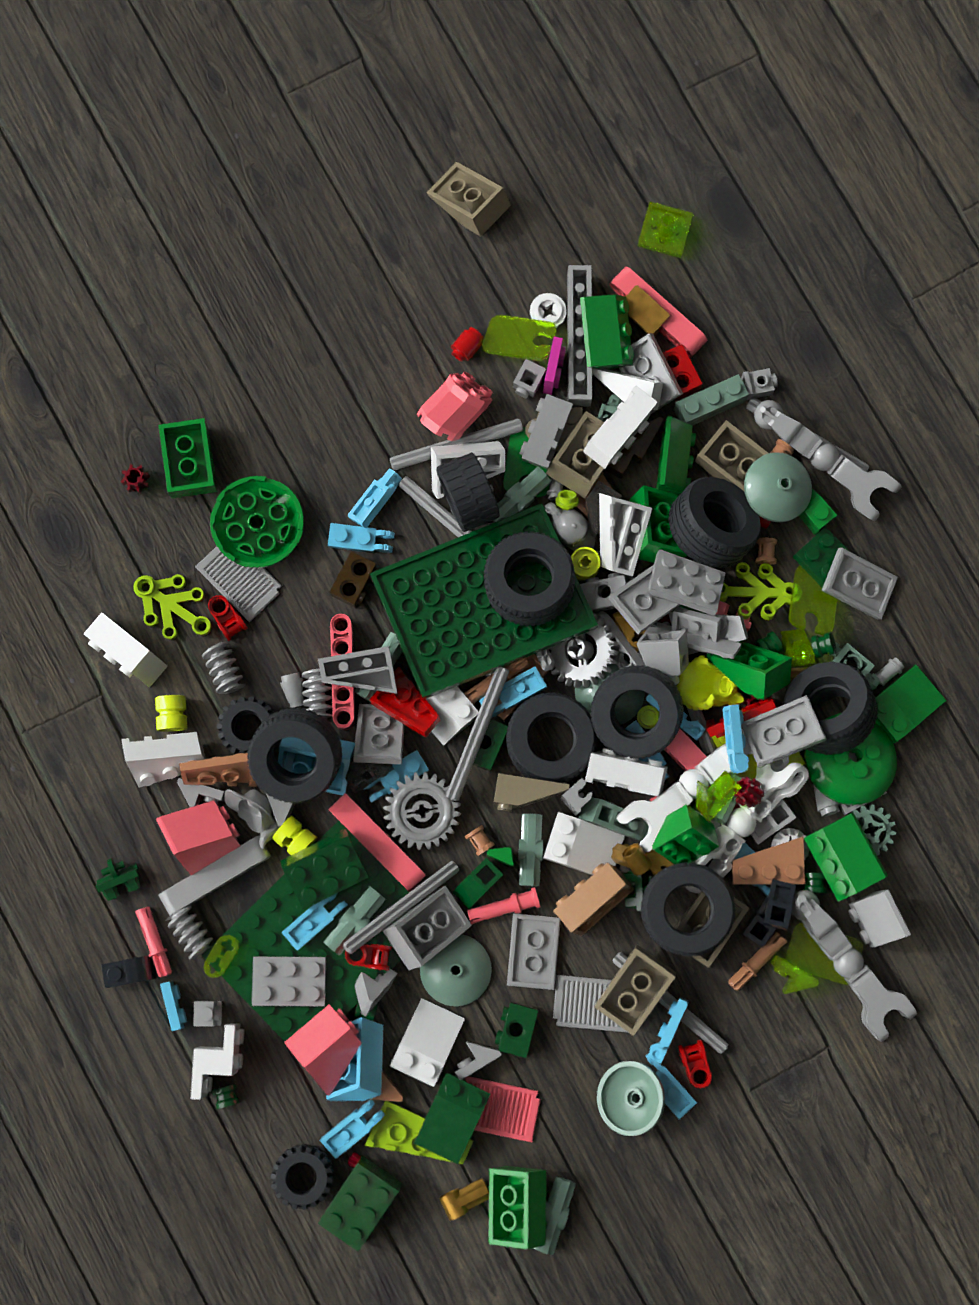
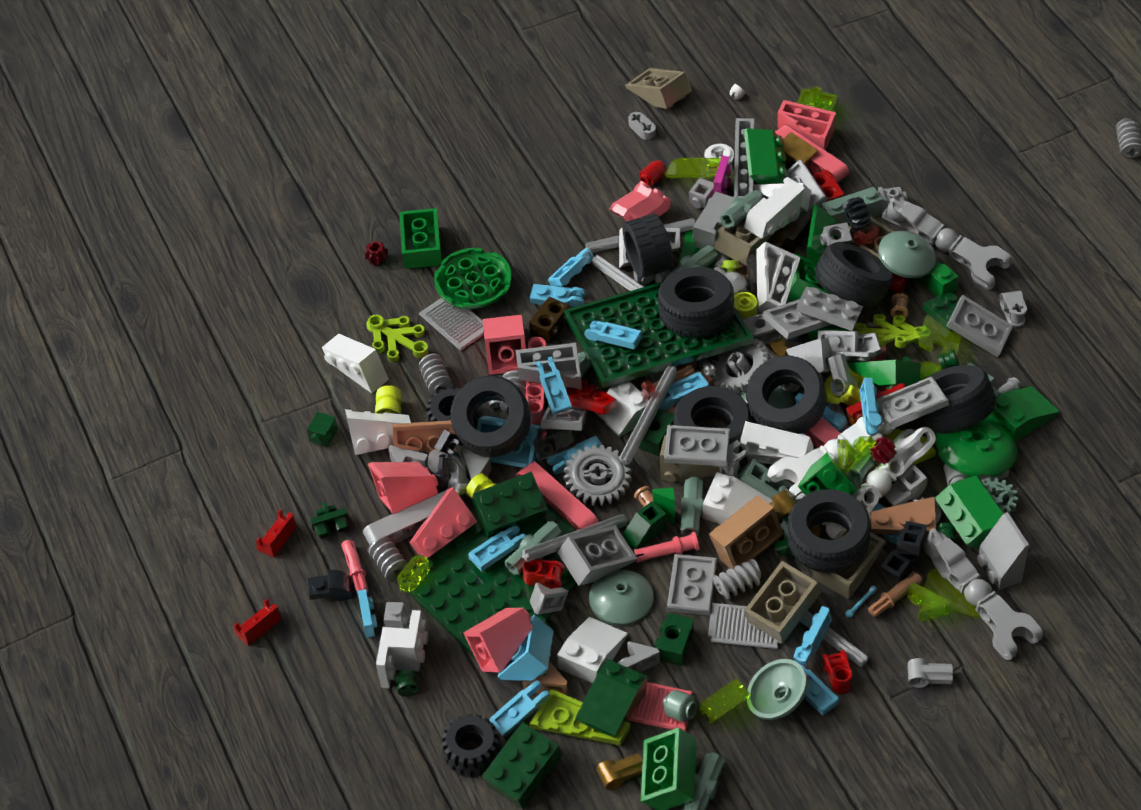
camera: 10 degrees right, 30 degrees down
red piece [208,595,248,641] -> none
light grey plate [252,957,326,1006] -> none
none -> red hinge [234,599,281,646]
none -> red hinge [256,509,297,558]
none -> dark green brick [307,412,338,447]
none -> coral wedge [410,487,477,559]
none -> black tile [434,430,463,456]
none -> black pin [435,454,452,494]
none -> coral slope [483,315,526,375]
none -> medium azure hinge [536,356,572,415]
none -> medium azure hinge [585,320,643,349]
none -> light grey beam [628,112,656,140]
none -> clear red arm [641,380,655,398]
none -> sand green head [663,690,698,722]
none -> light grey tile [664,425,730,466]
none -> clear neon green hinge [699,678,750,724]
none -> light grey piece [713,559,761,600]
none -> sand green piece [720,190,763,228]
none -> white hinge [730,84,746,100]
none -> coral wedge [778,100,836,151]
none -> light grey brick [820,223,852,248]
none -> light grey piece [827,354,857,396]
none -> black gear [843,197,871,231]
none -> medium azure hinge [845,586,877,618]
none -> clear red arm [854,225,880,245]
none -> light grey piece [908,658,953,688]
none -> light grey piece [1000,291,1027,328]

